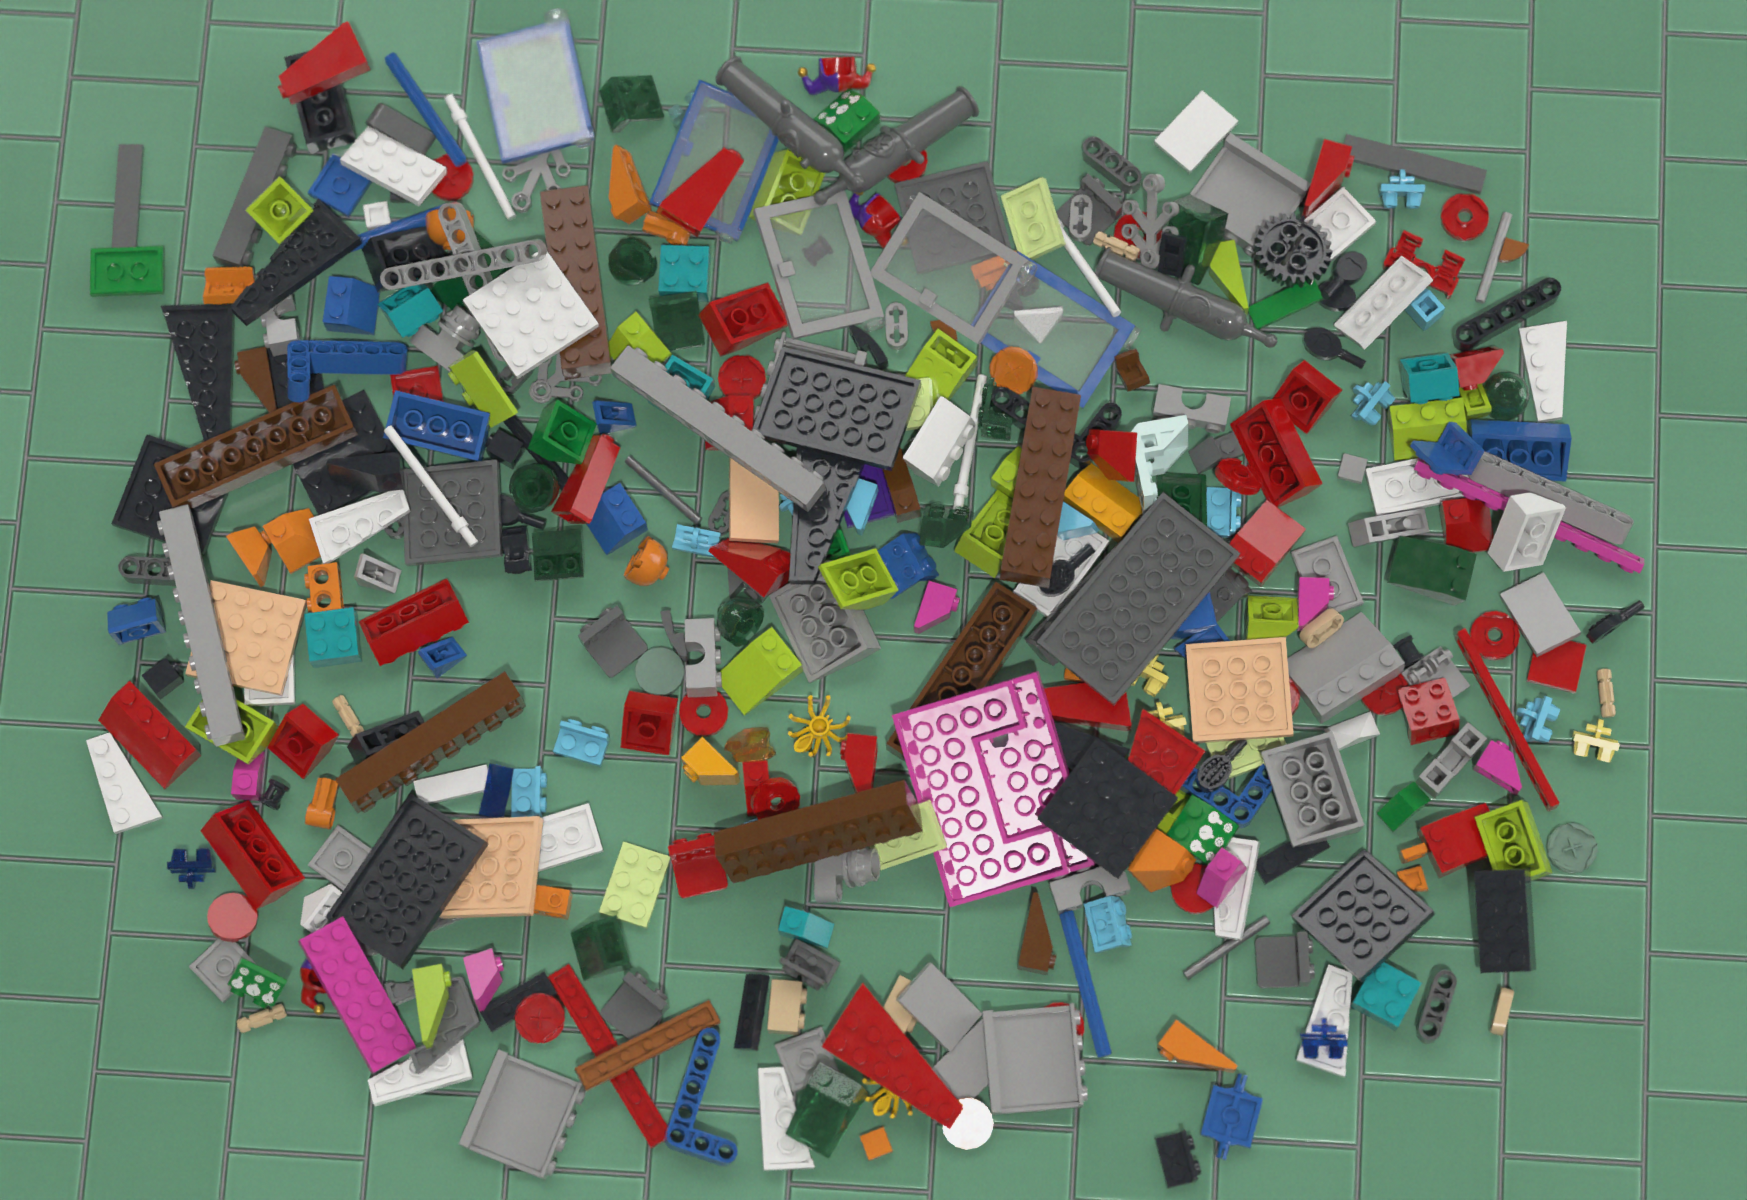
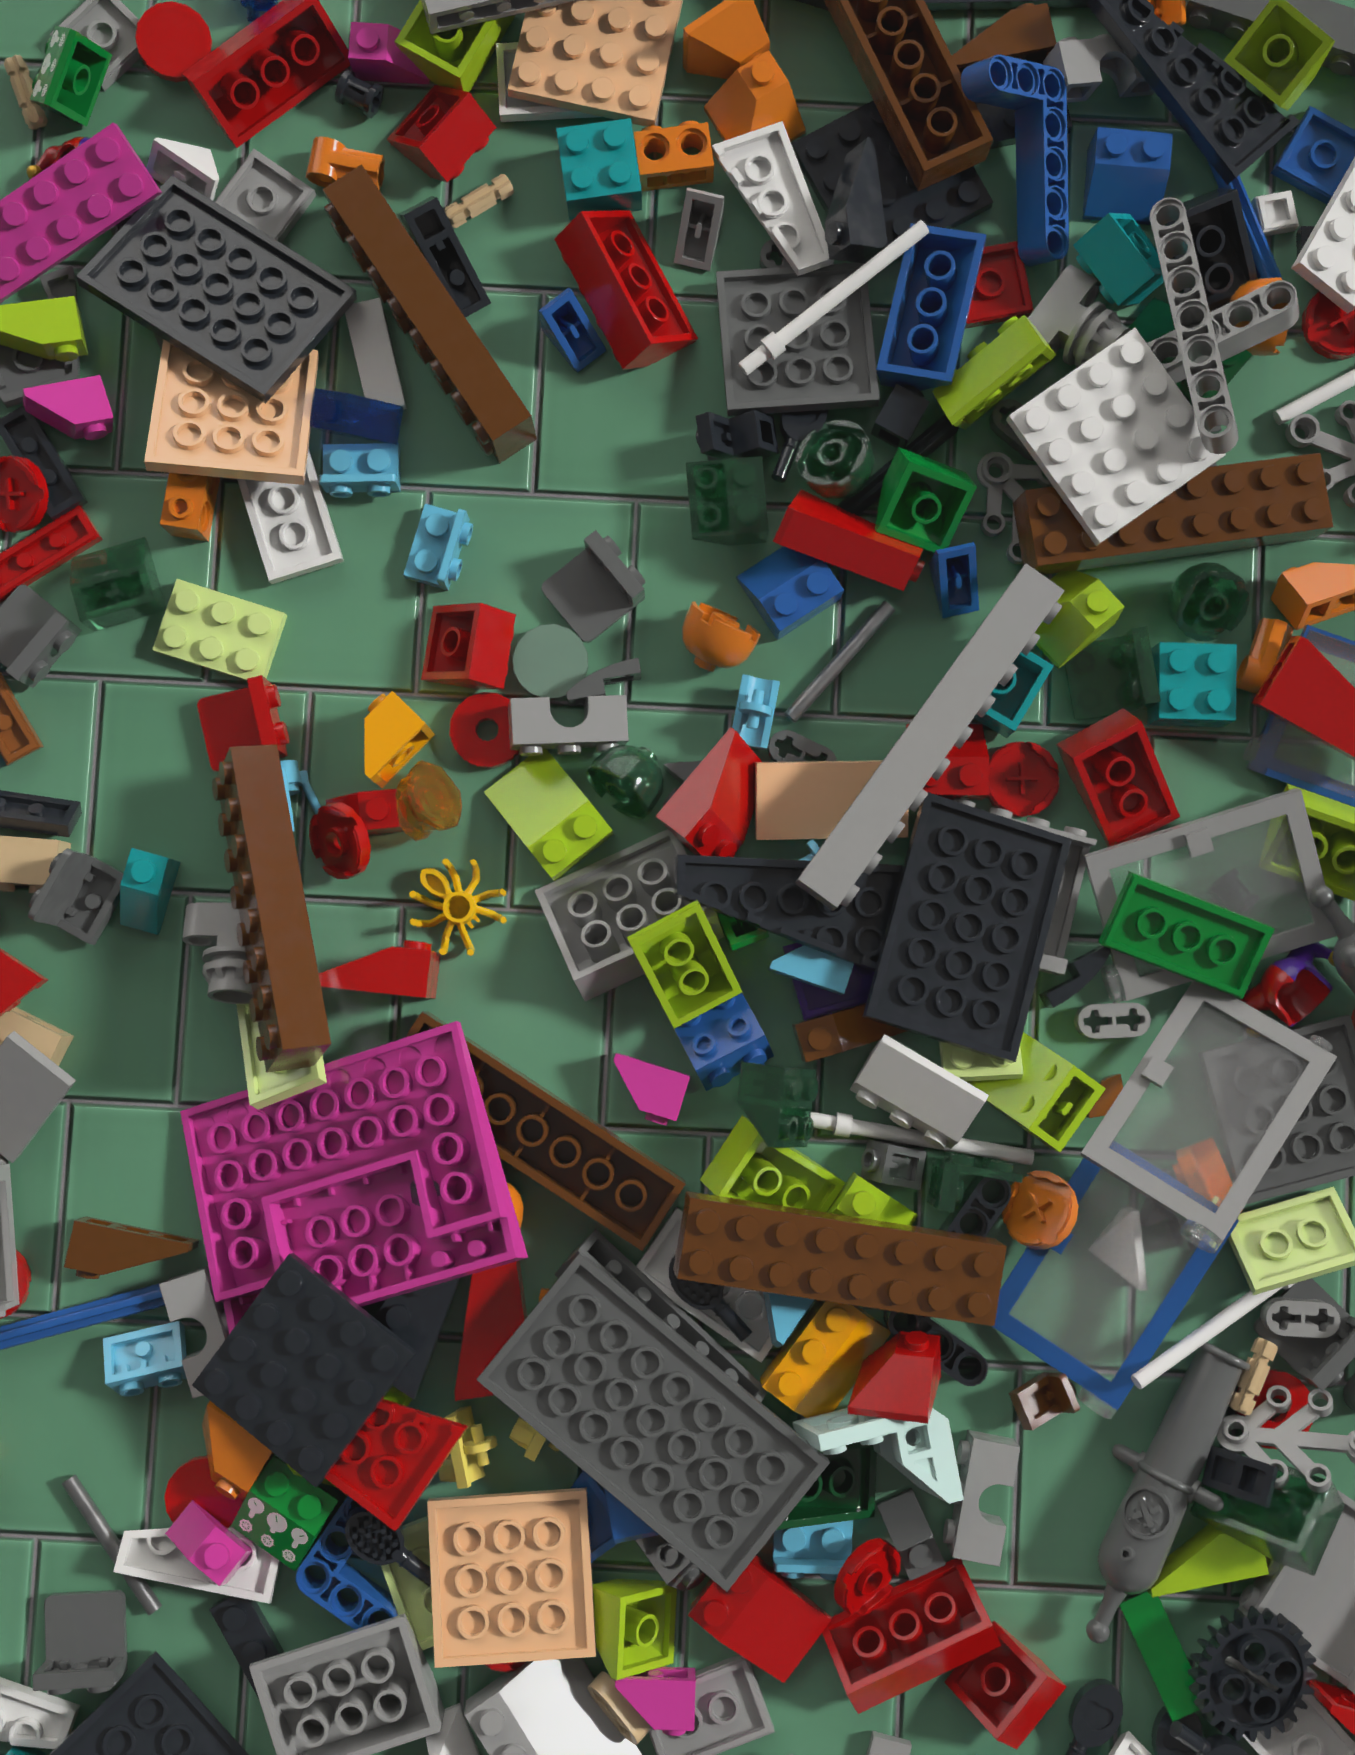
camera: 80 degrees right, 10 degrees up
none -> dark grey bracket [861,1139,927,1190]
none -> green tile [1098,871,1275,999]

